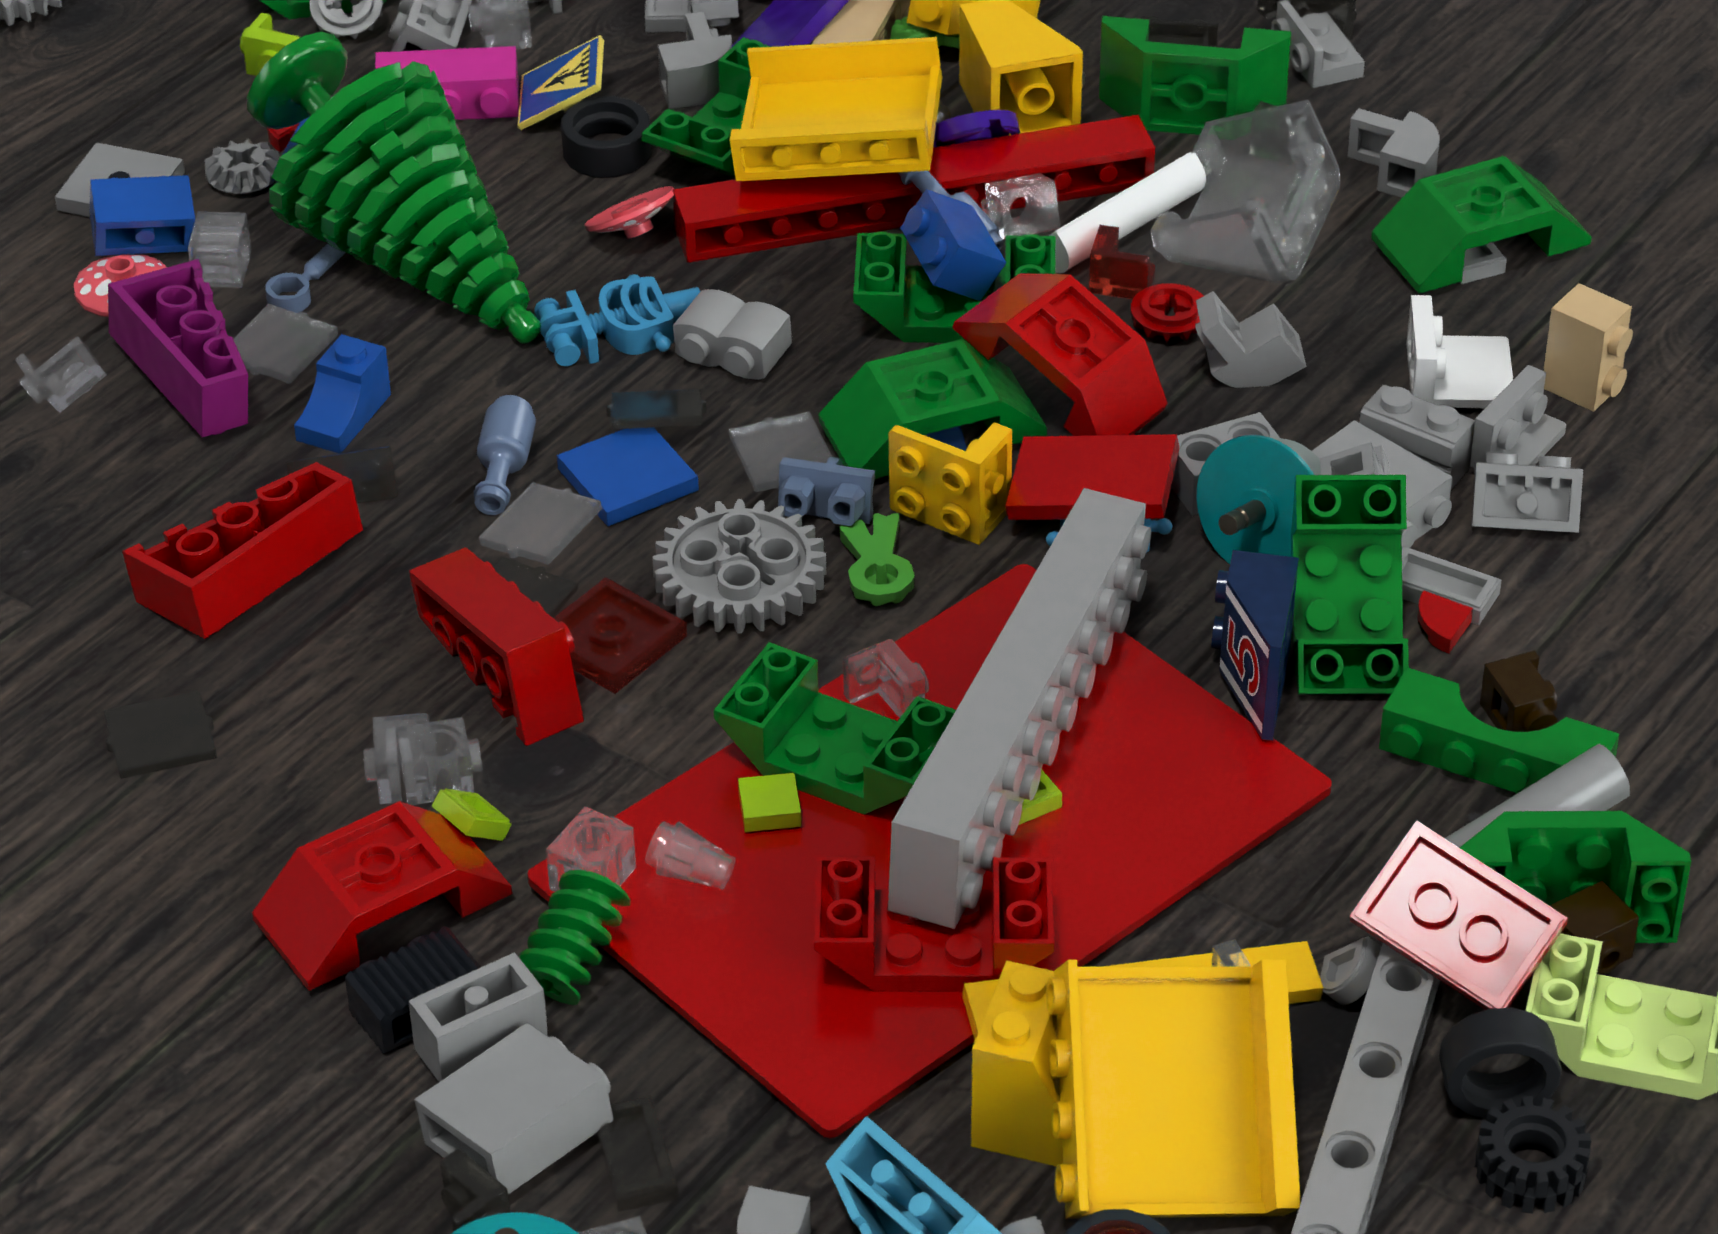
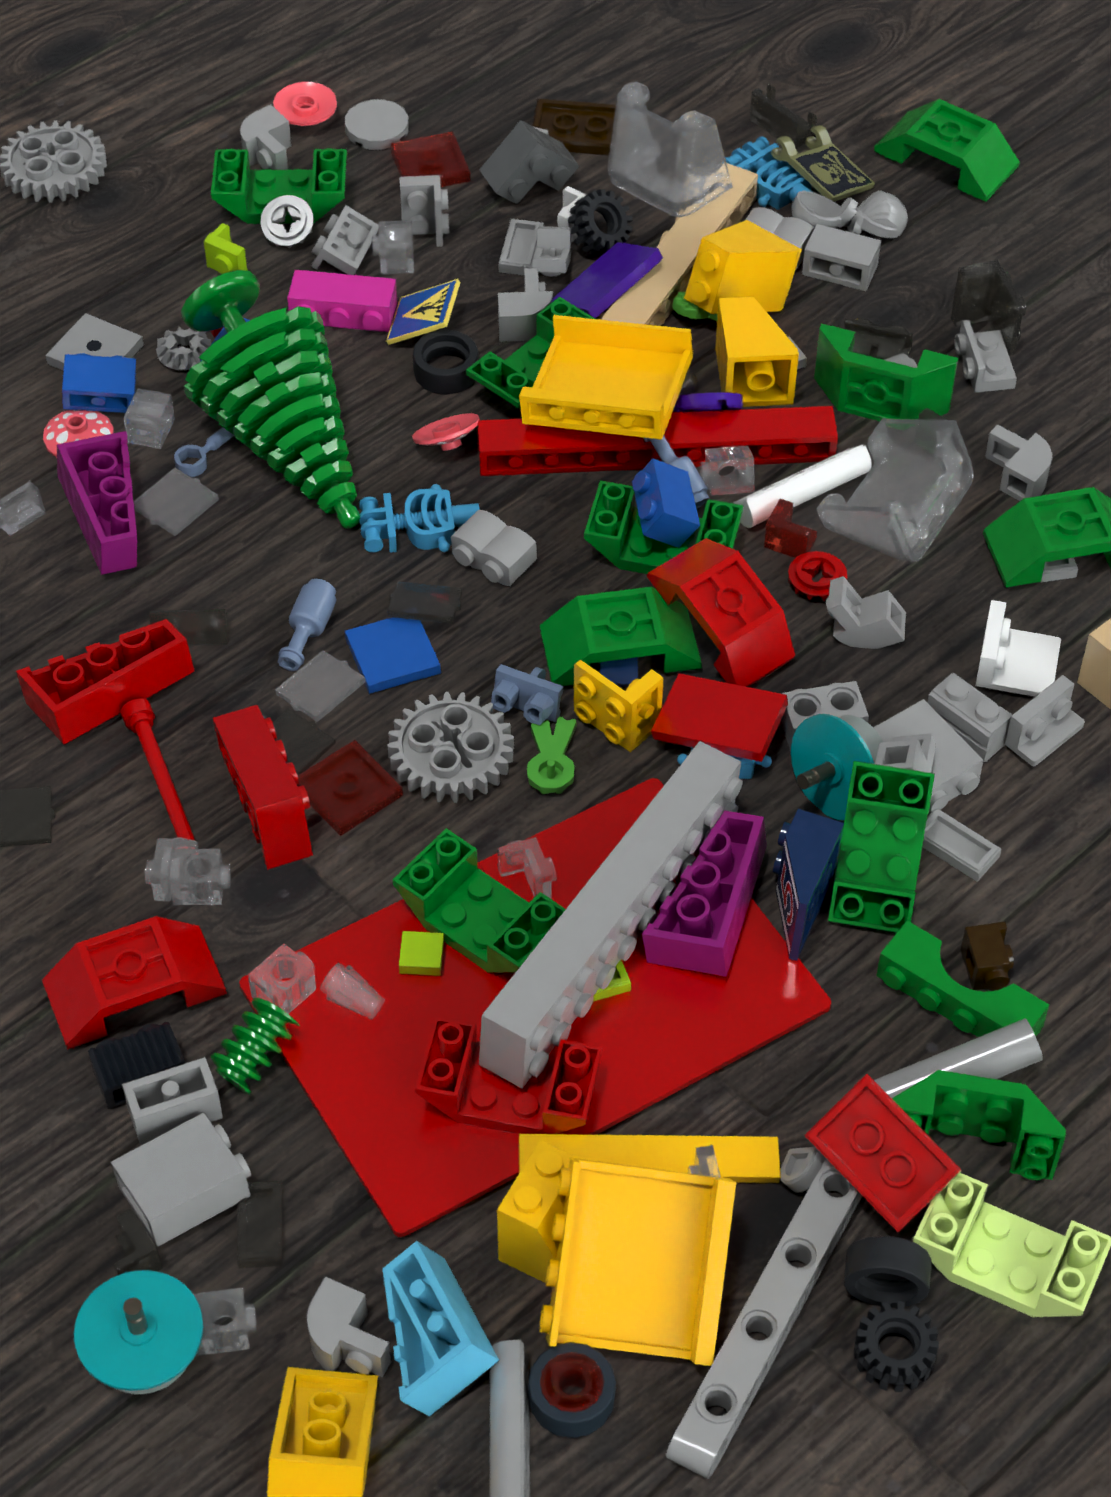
camera: 10 degrees right, 10 degrees up
blue arch [294,334,391,454] -> none
lime tile [431,788,512,841] -> none
clear piece [729,412,832,492] -> none
red tile [1417,590,1473,654] -> none
light grey bracket [1471,452,1583,533] -> none
dark brown brick [1549,881,1639,974] -> none
none -> red piece [121,698,197,855]
none -> magenta wedge [642,810,767,977]

